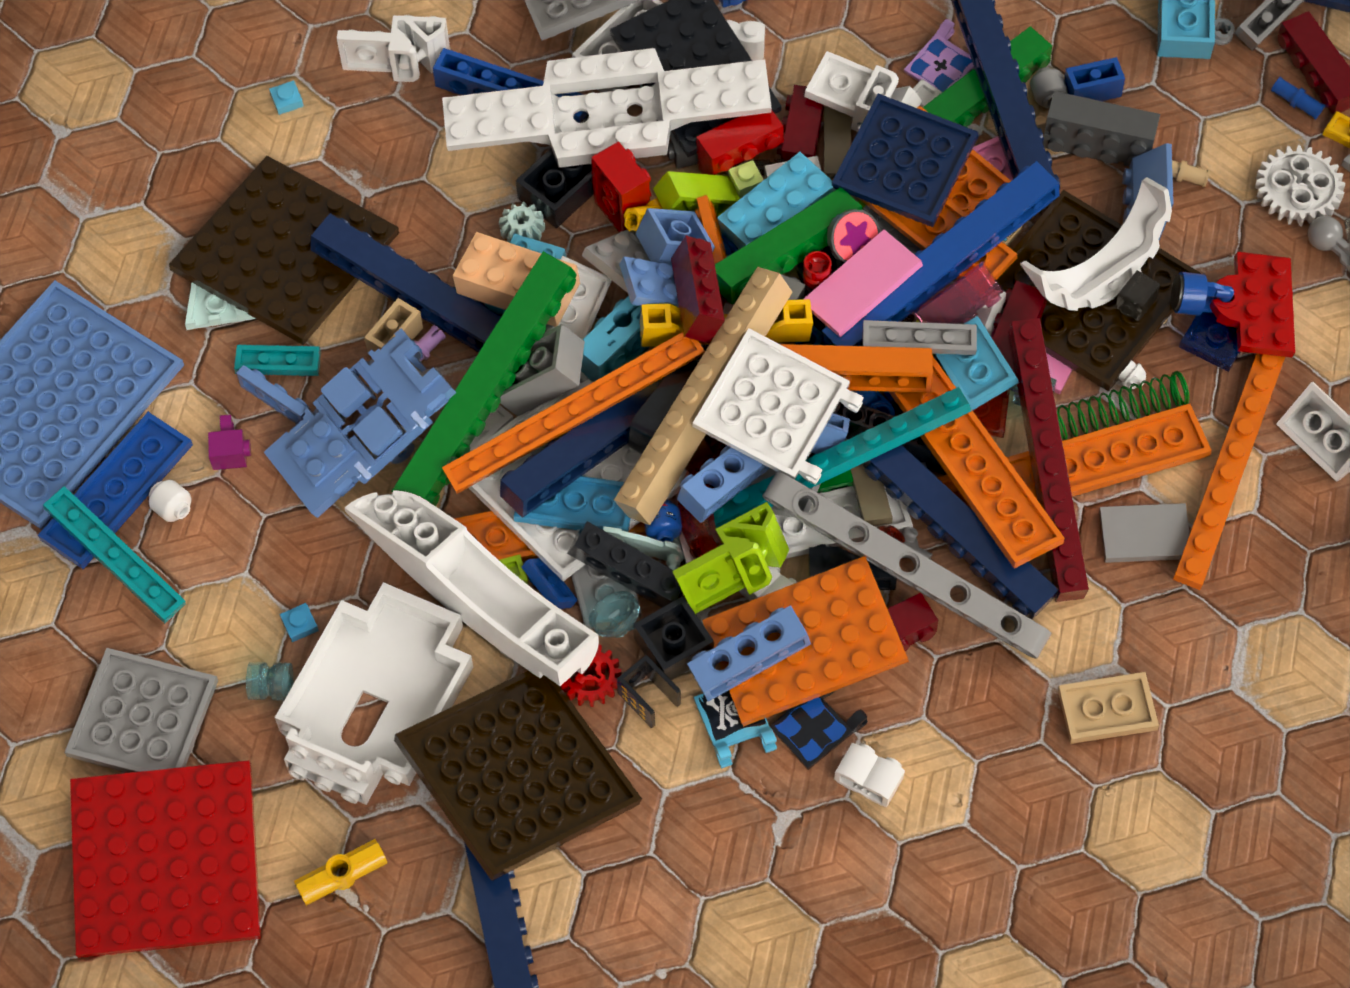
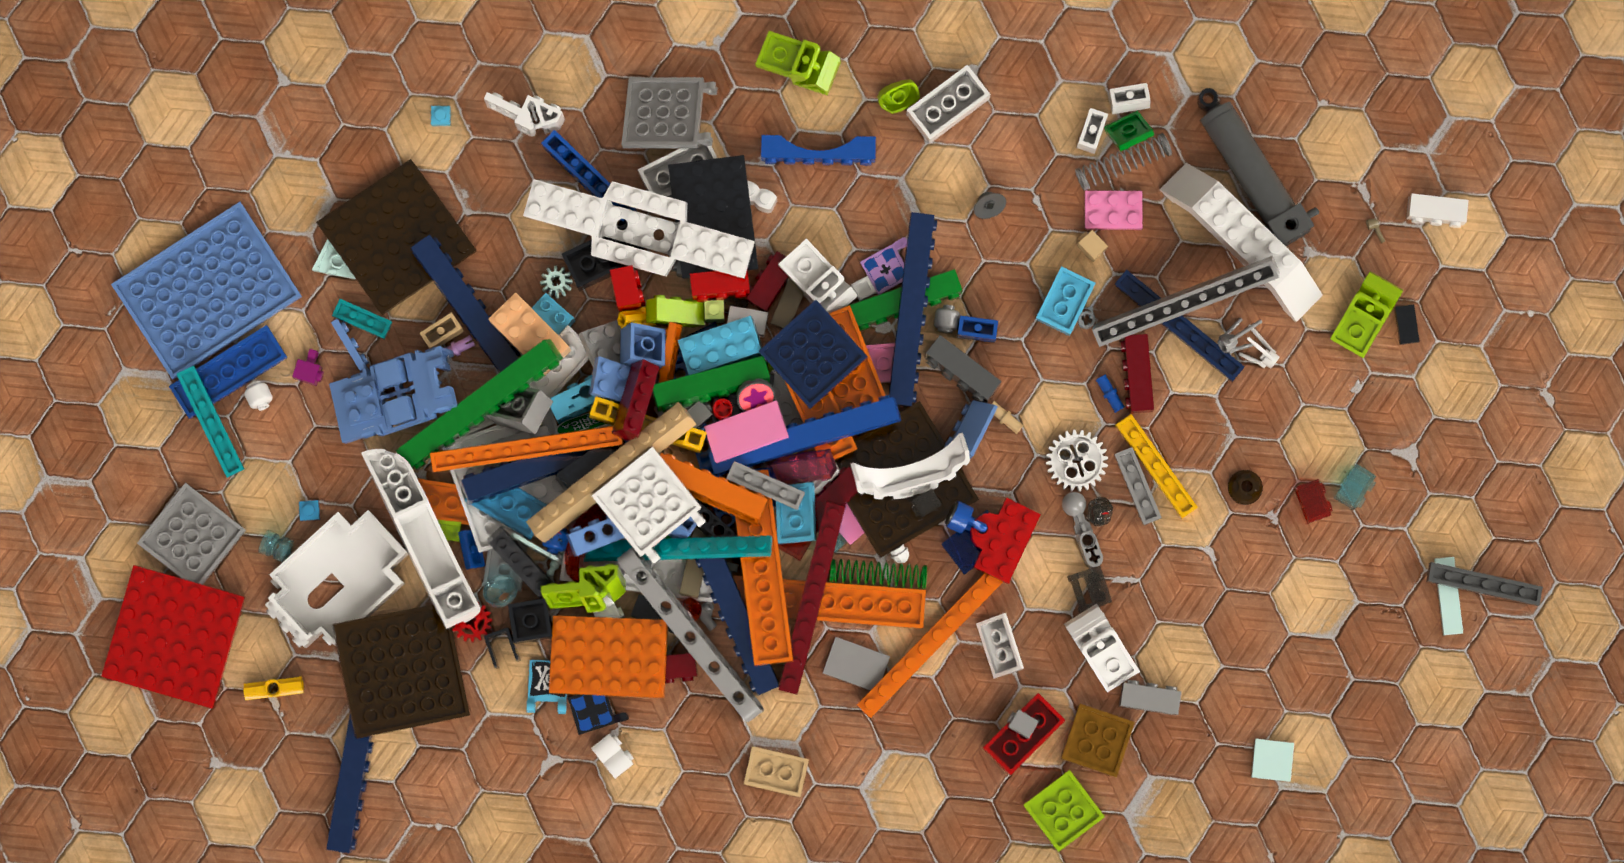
camera: 20 degrees right, 20 degrees up
medium blue brick [687,605,811,702] -> none

